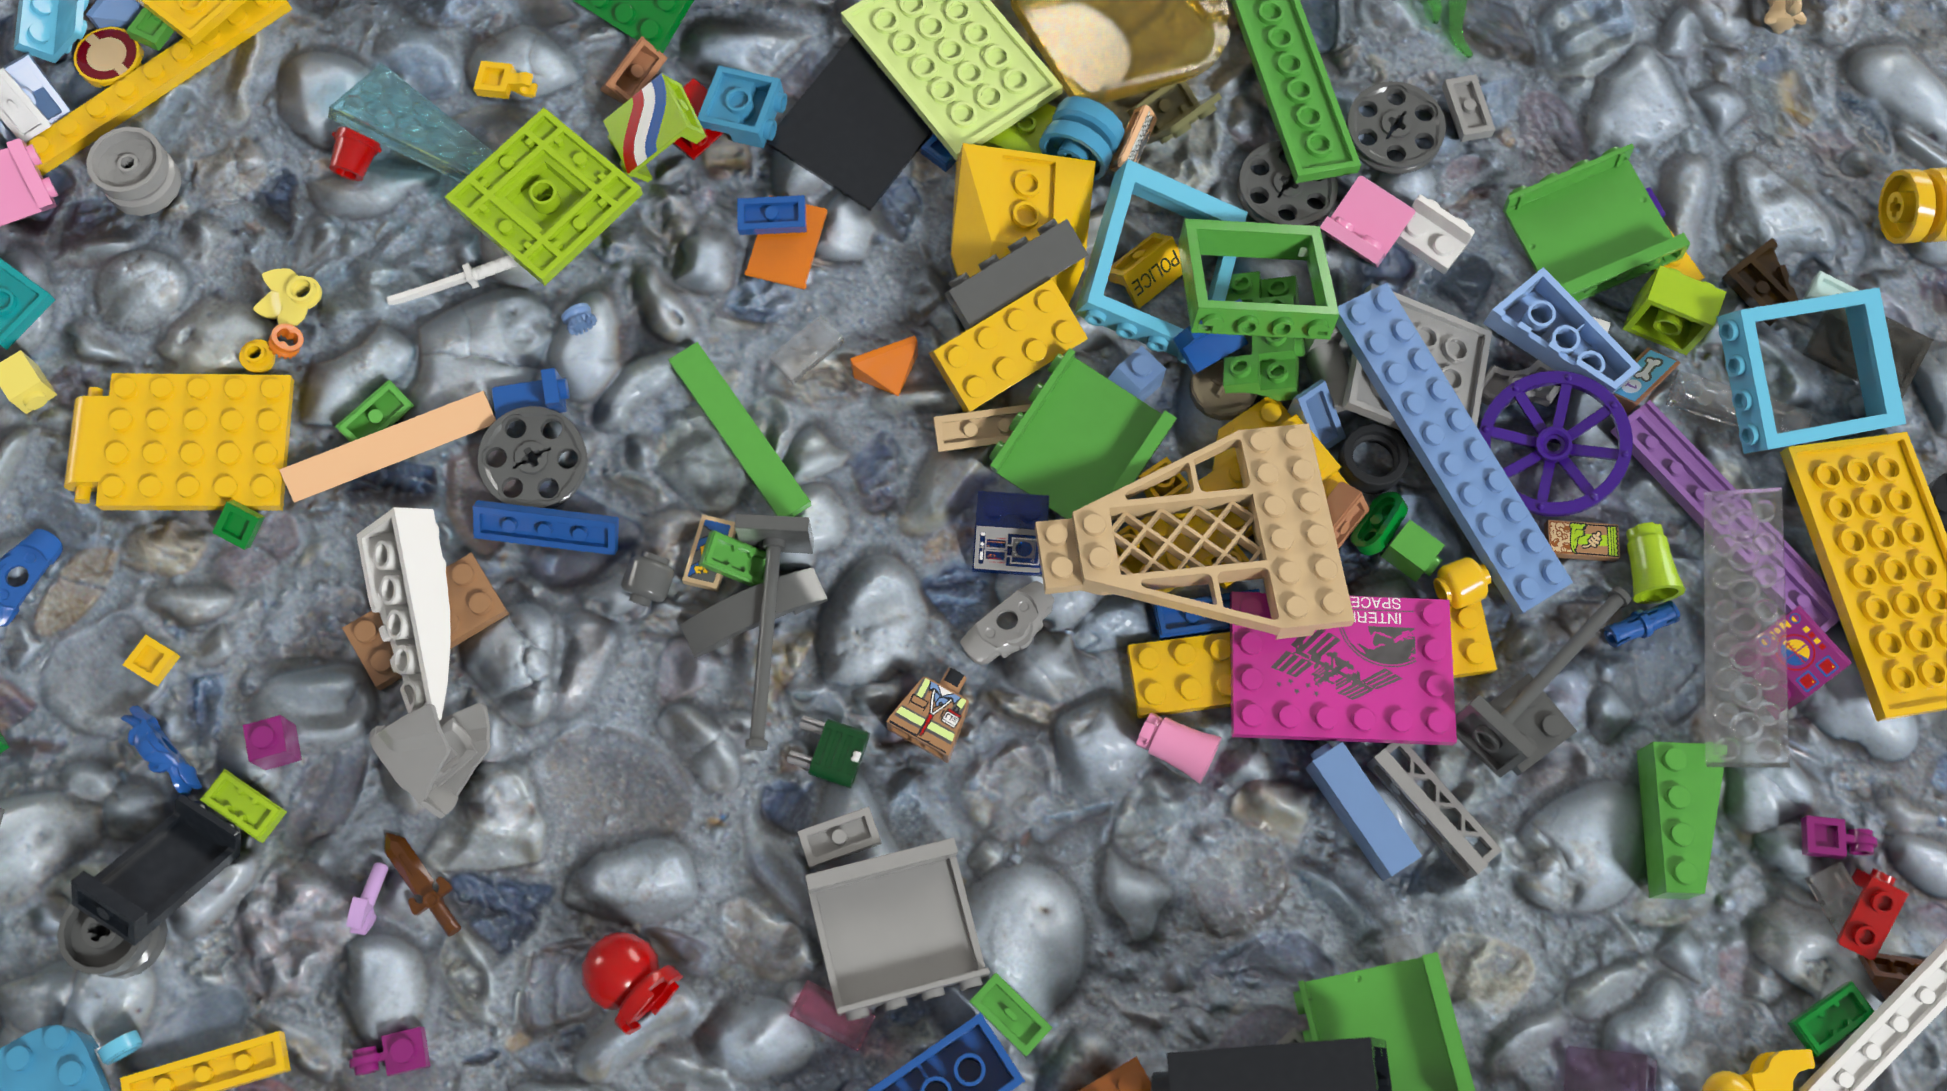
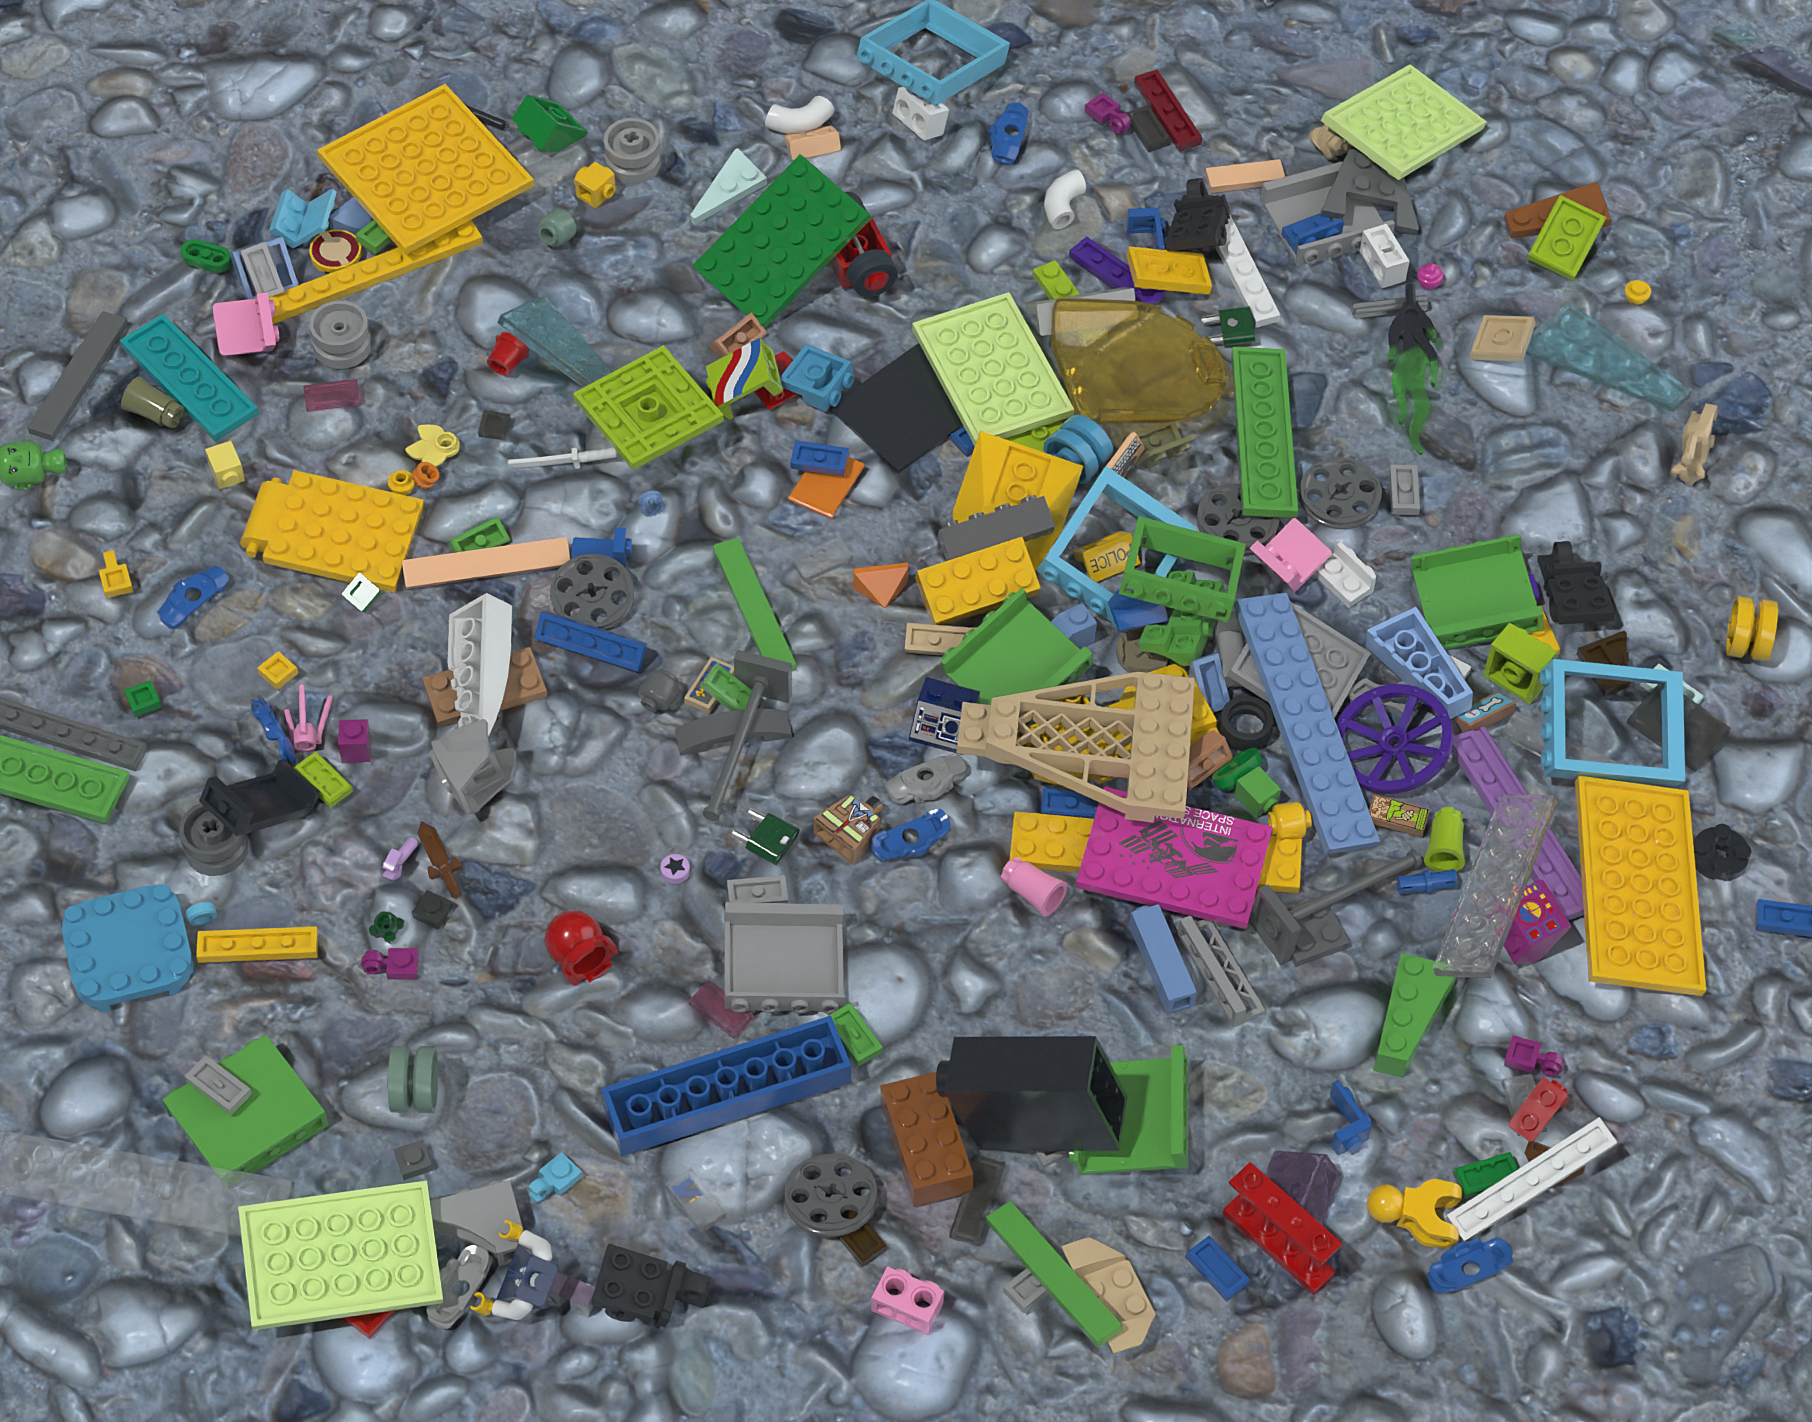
camera: 15 degrees right, 15 degrees down
yellow plate [473,61,538,99] -> none
none -> bright pink plant [284,684,333,752]
none -> clear pink tile [303,379,360,412]
none -> dark green plate [369,911,404,943]
none -> pearl dark grey plate [412,890,453,929]
none -> clear smoke tile [478,410,511,441]
none -> lavender tile [660,854,690,884]
none -> blue piece [870,809,951,861]
none -> blue bracket [1330,1080,1372,1156]
none -> black plate [1537,541,1615,625]

